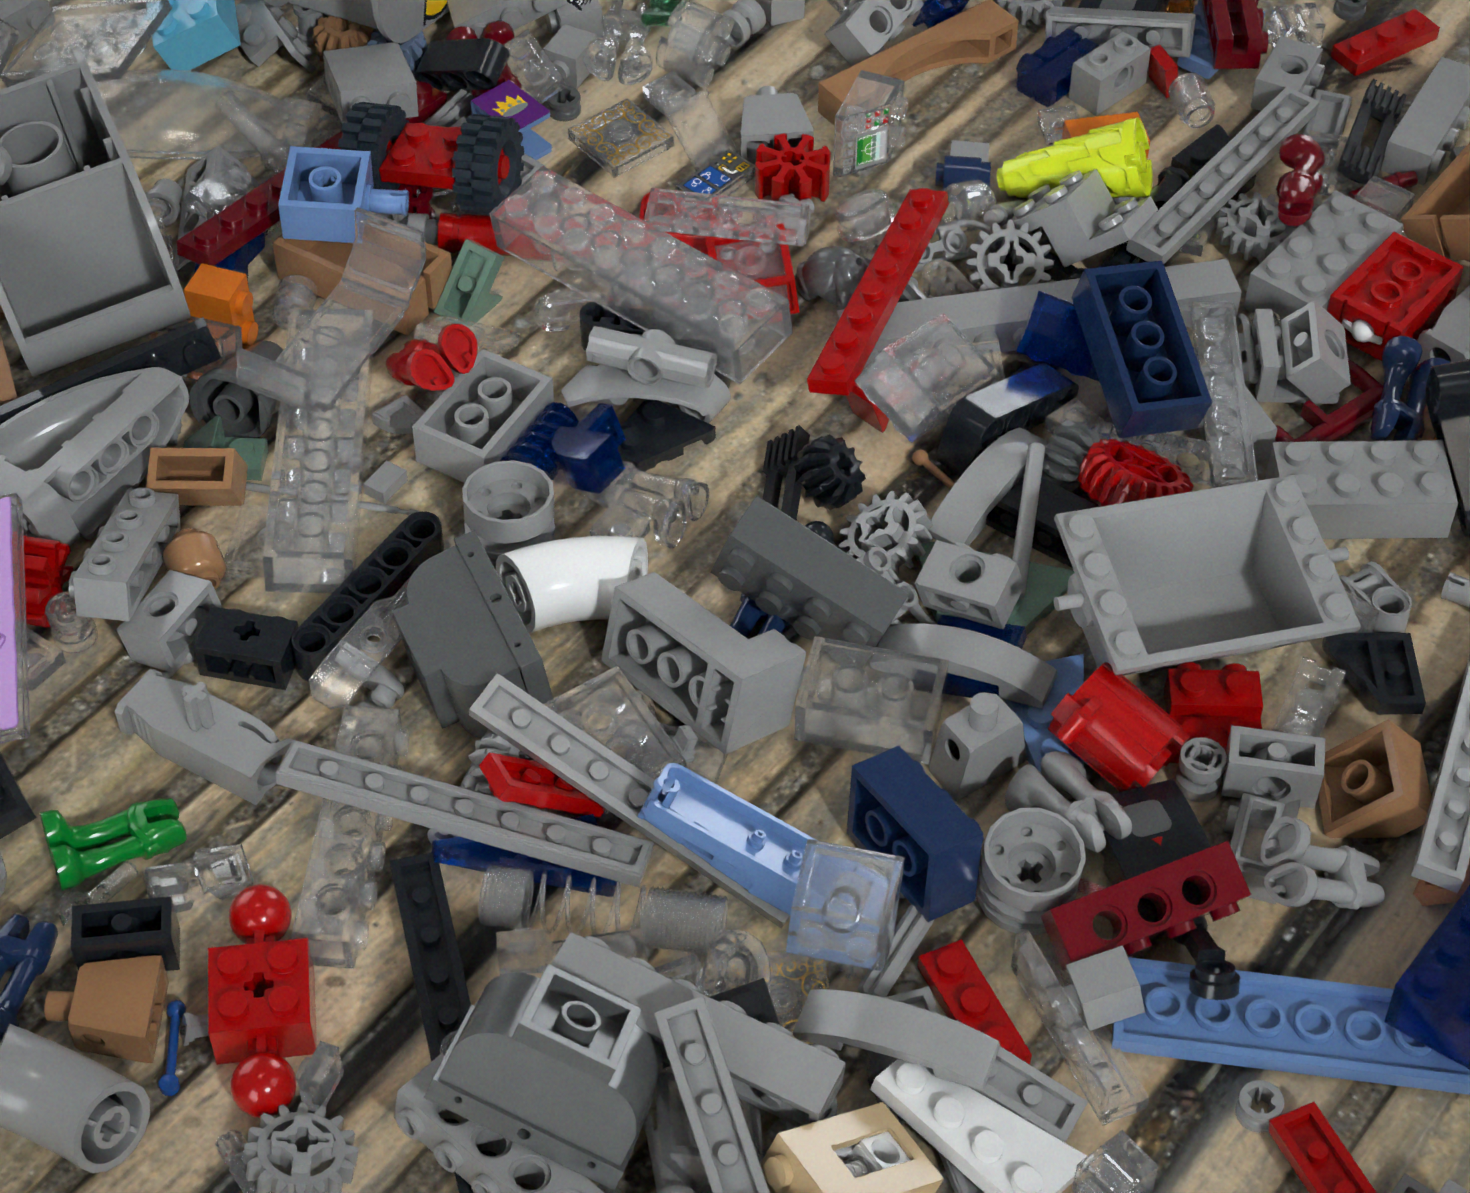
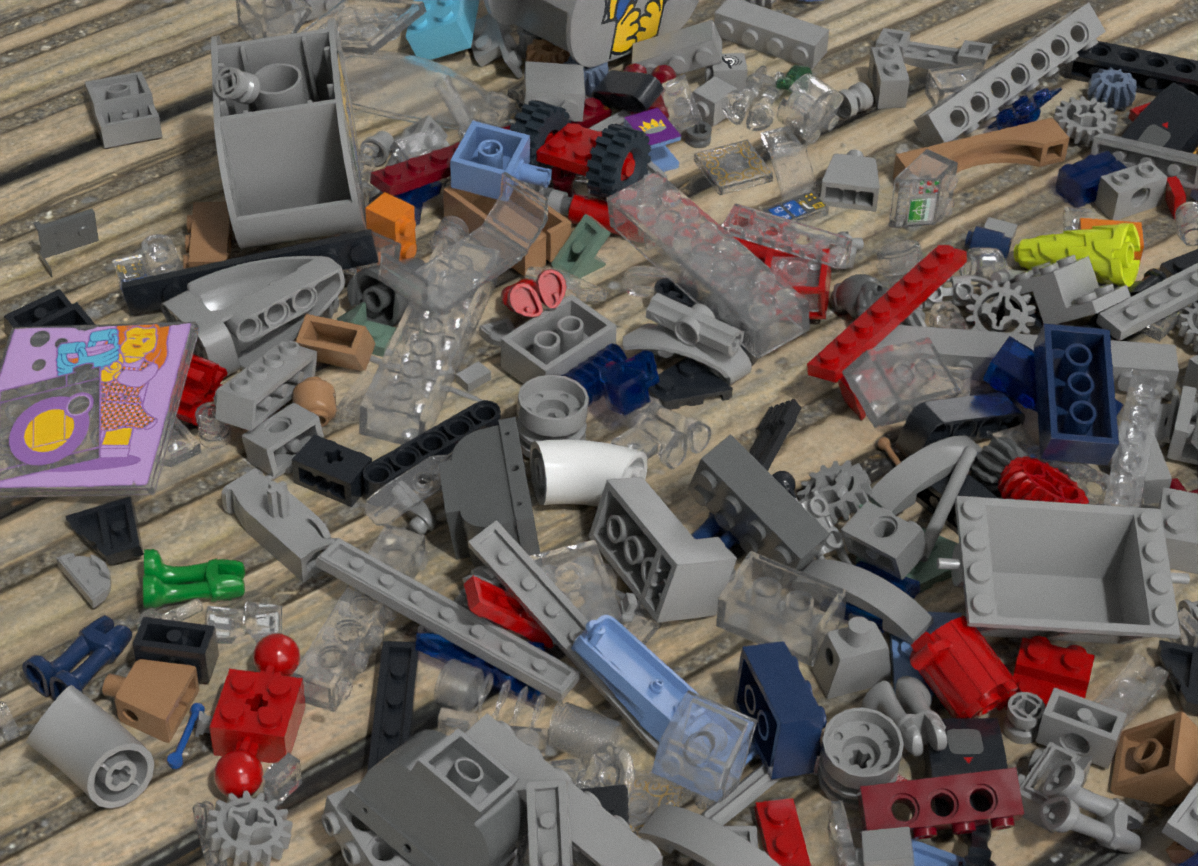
camera: 15 degrees right, 5 degrees down
red gear [755,133,831,211] -> none
black gear [794,434,866,510] -> none

